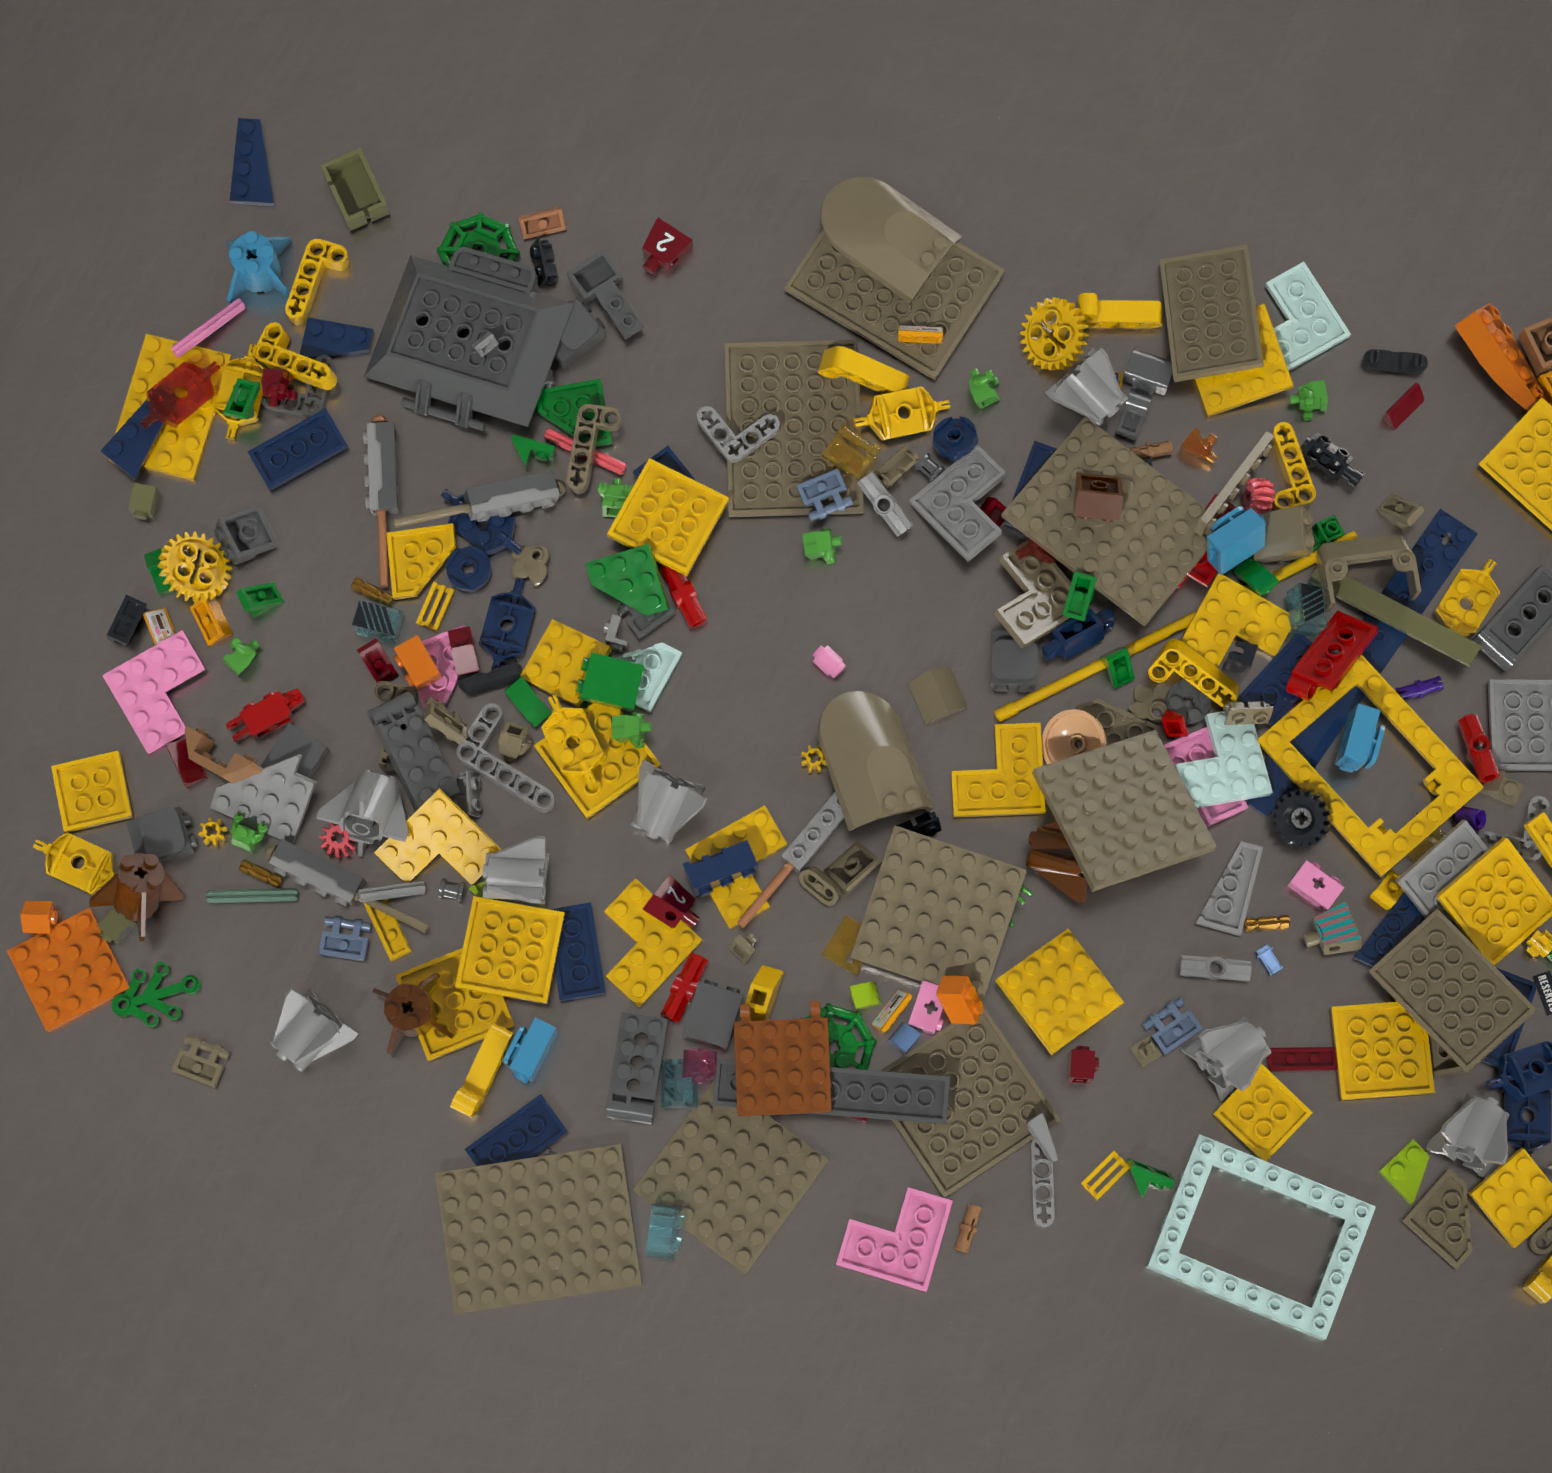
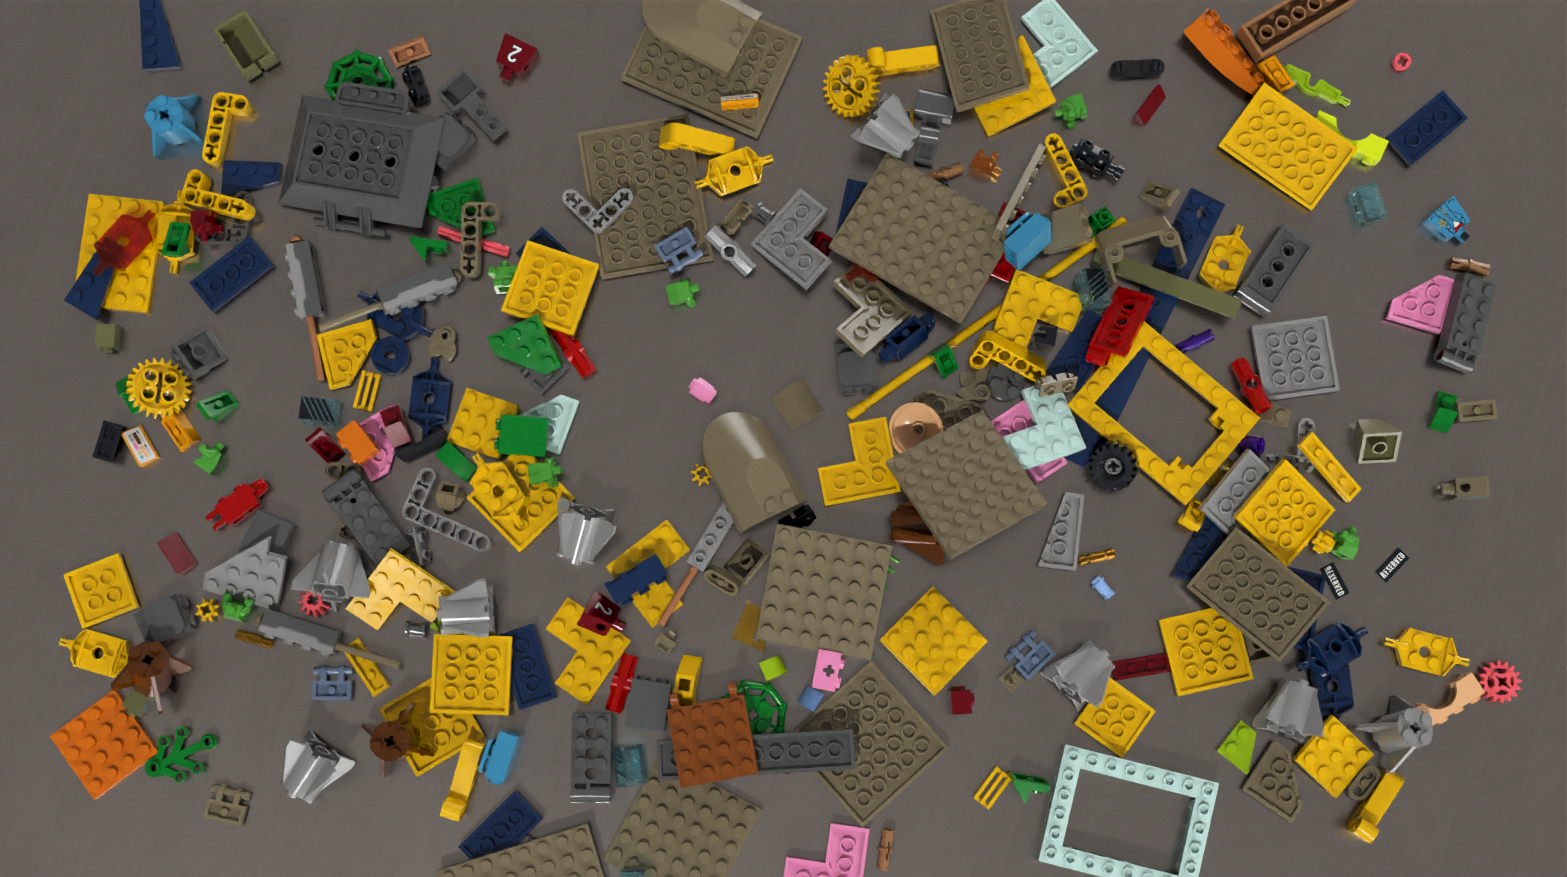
camera: 10 degrees left, 5 degrees up
orange brick [20,901,58,934] -> none
bright pink plate [102,630,206,754] -> none
bright pink axle [171,298,245,357] -> none
medium nougat slope [185,726,263,784] -> none
sand green axle [206,888,298,903] -> none
pearl gold axle [351,577,394,606] -> none
light grey axle [358,880,426,903] -> none
dark tan plate [424,696,467,745] -> none
light grey slope [472,332,499,357] -> none
light grey bracket [604,614,629,652] -> none
clear pink brick [682,1048,717,1084] -> none
clear yellow plate [822,424,882,481] -> none
slope [871,989,912,1035] -> none
dark blue plate [933,416,979,461] -> none
orange brick [936,976,983,1024] -> none
bright green piece [969,369,1000,409] -> none
light grey slope [1025,1113,1058,1163] -> none
light grey beam [1030,1139,1055,1228] -> none
green slope [1062,571,1097,621] -> none
reddish brown slope [1073,472,1123,522] -> none
red slope [1161,710,1189,737] -> none
light grey piece [1179,955,1252,982] -> none
green slope [1233,558,1279,595] -> none
coral gear [1242,477,1275,514] -> none
bright pink brick [1287,860,1344,912] -> none
dark tan torso [1303,902,1362,955] -> none
dark azure brick [1335,703,1385,772] -> none

